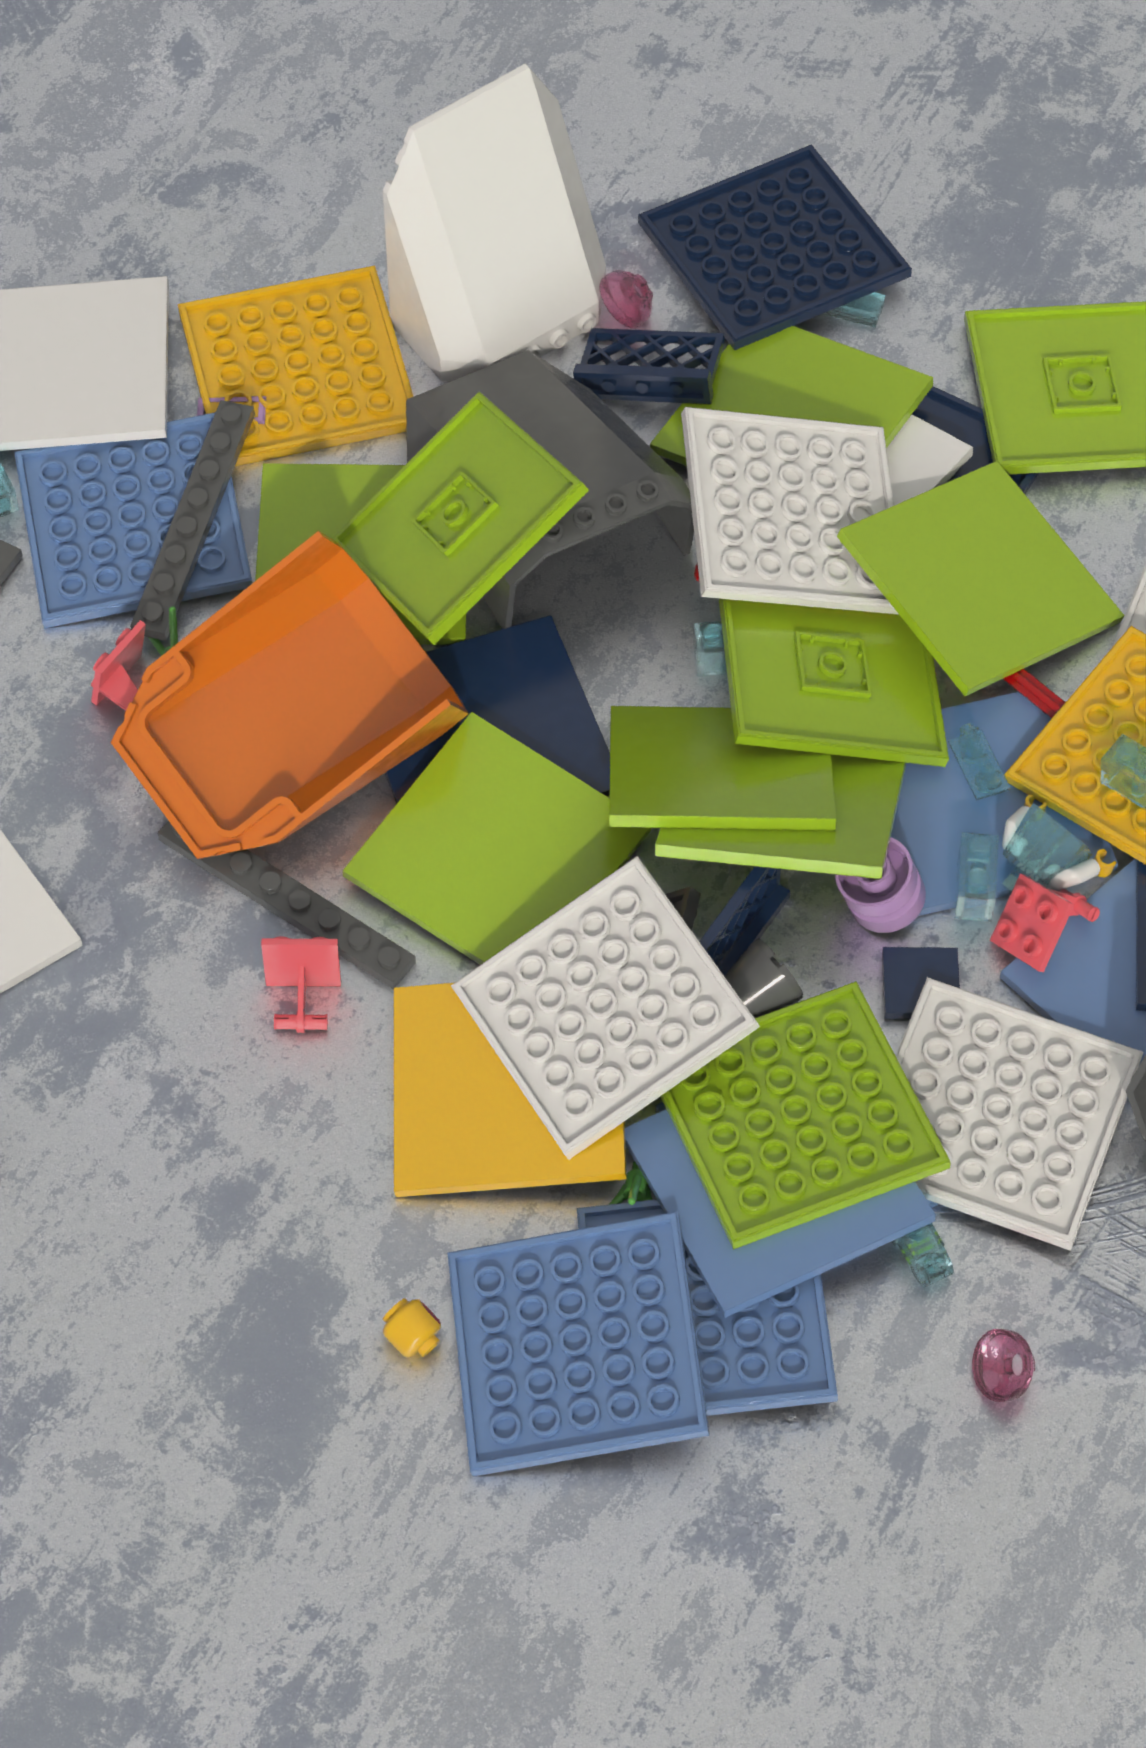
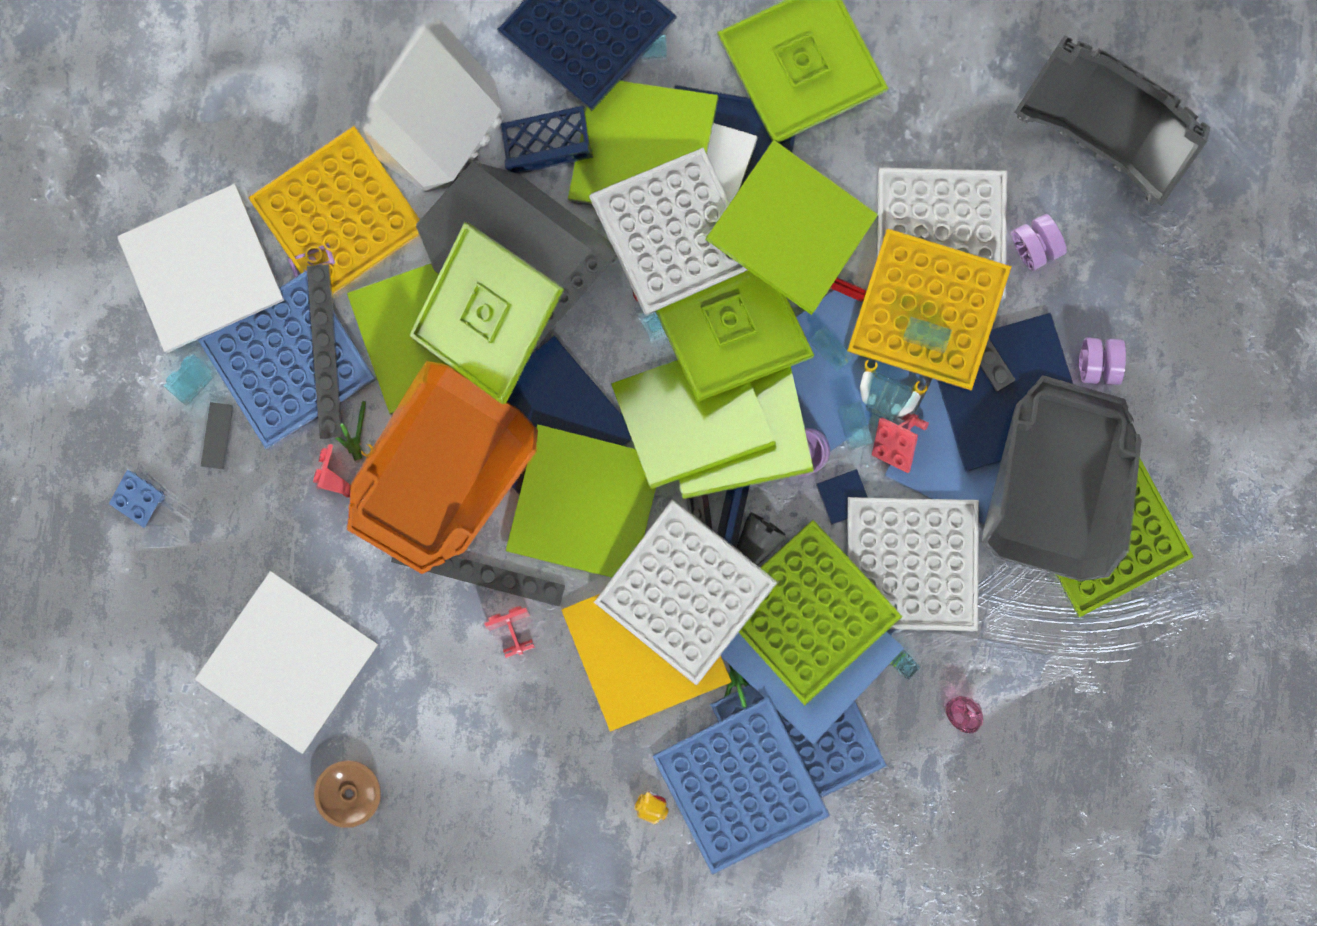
camera: 25 degrees left, 25 degrees up
clear pink piece [599,270,653,329] -> none

